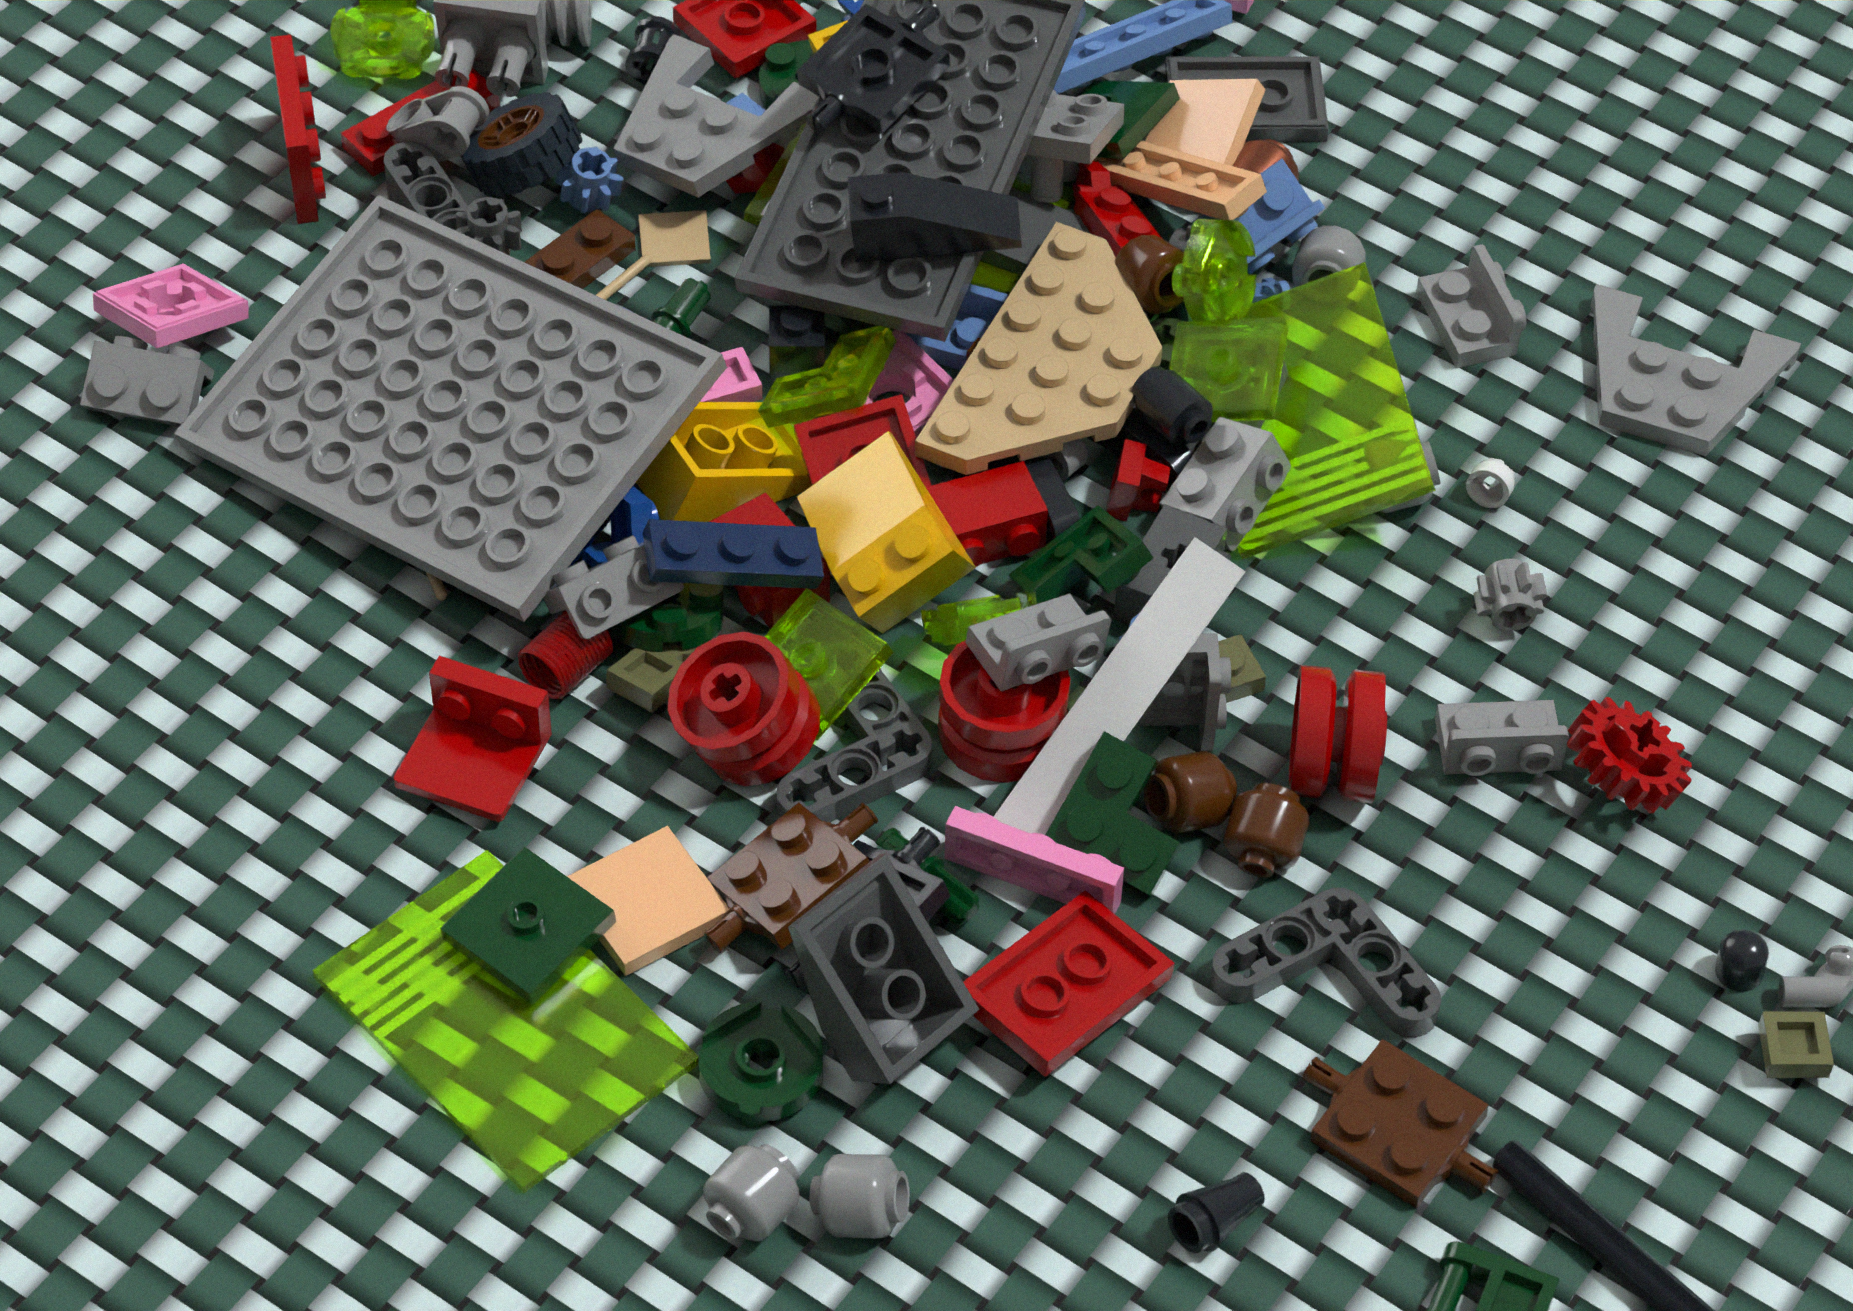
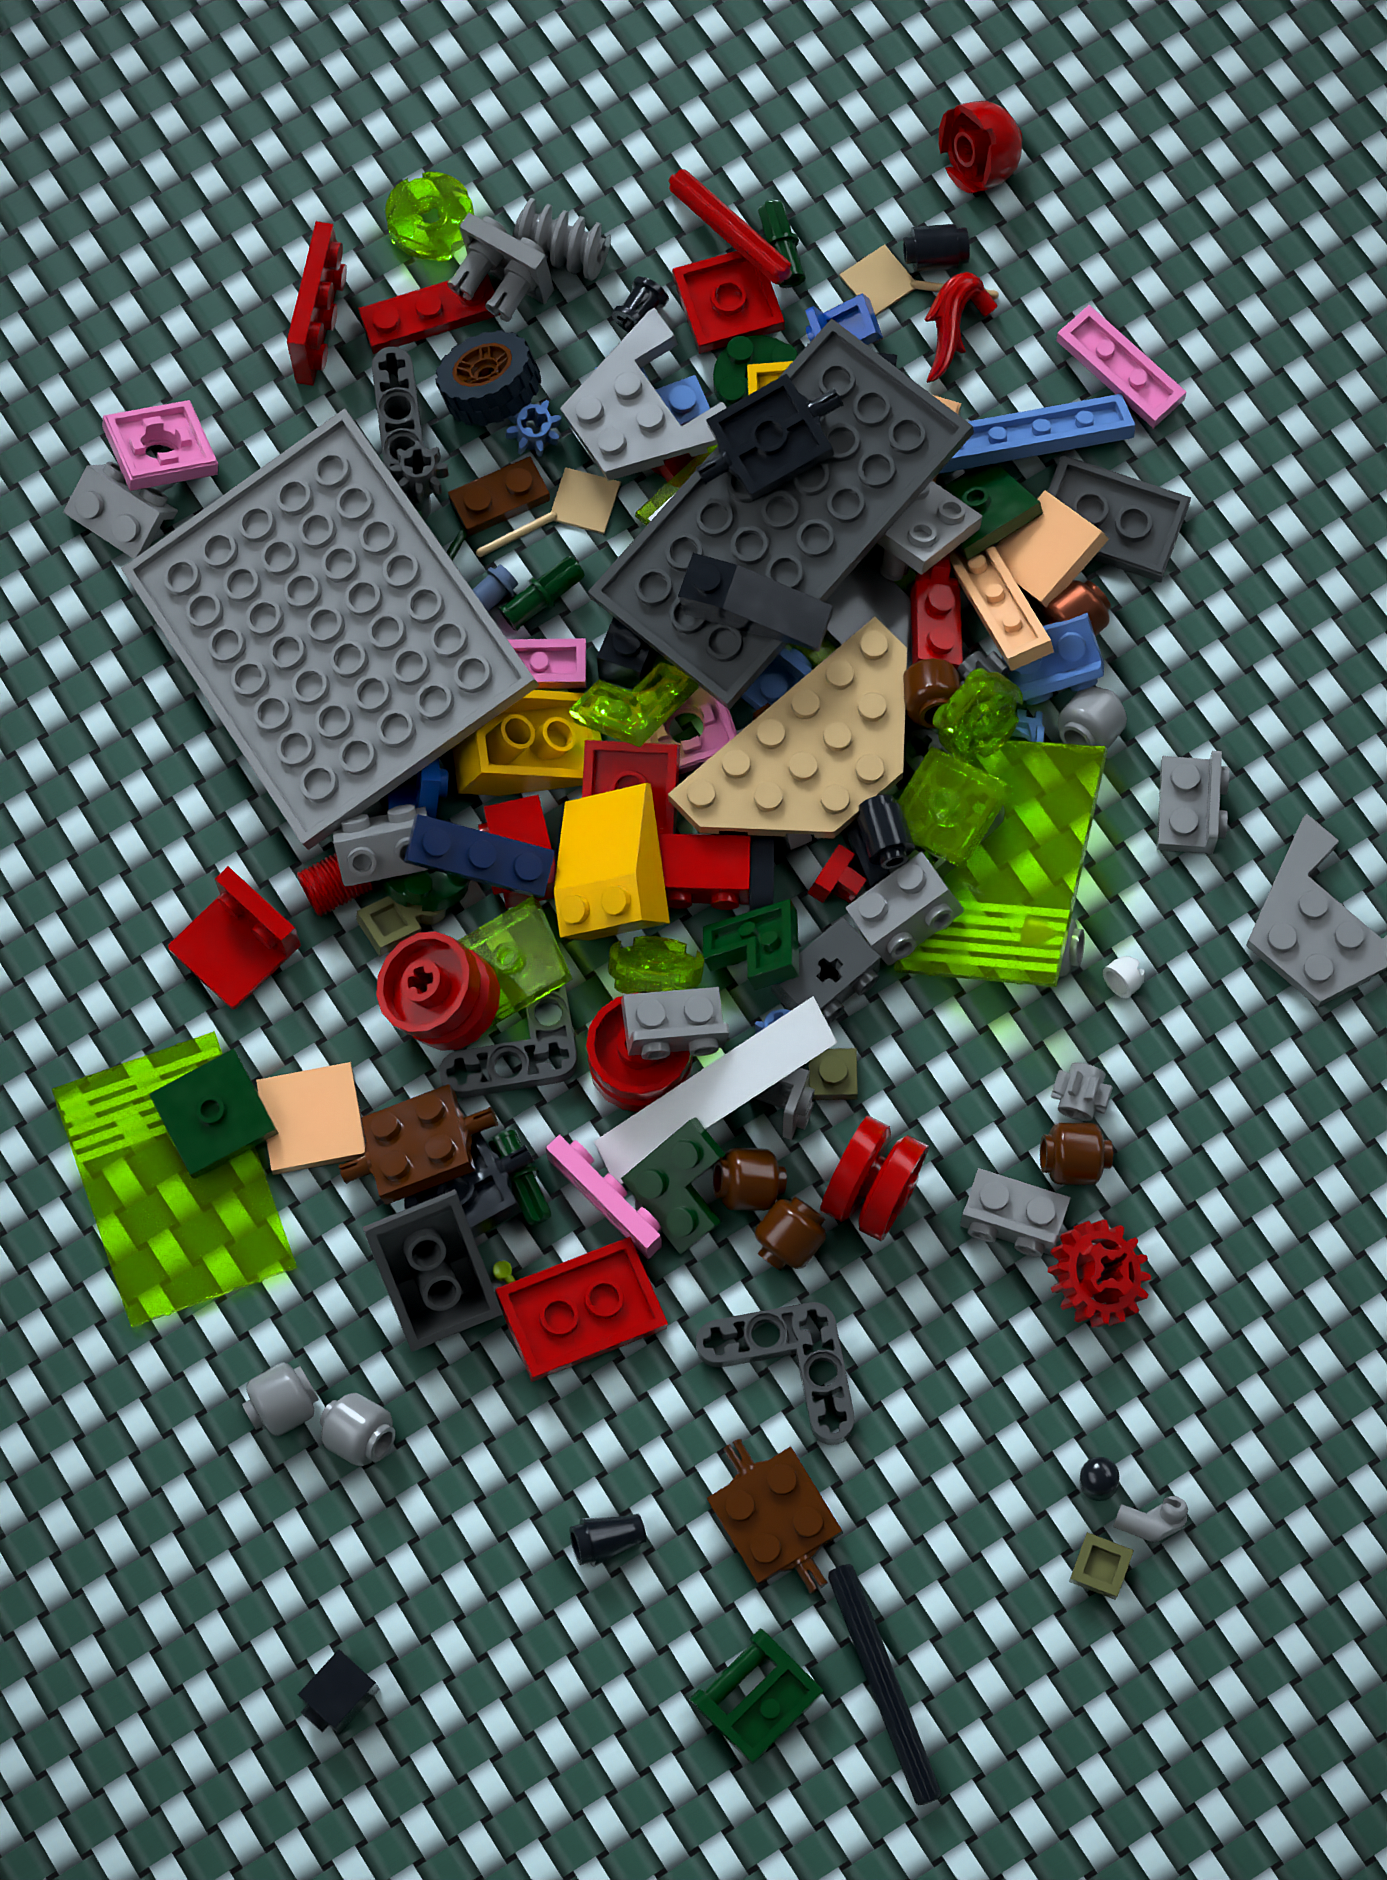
camera: 25 degrees right, 20 degrees up
light grey piece [386,86,490,163] -> none
dark green plate [699,1002,823,1128] -> none
none -> reddish brown head [1040,1123,1113,1185]

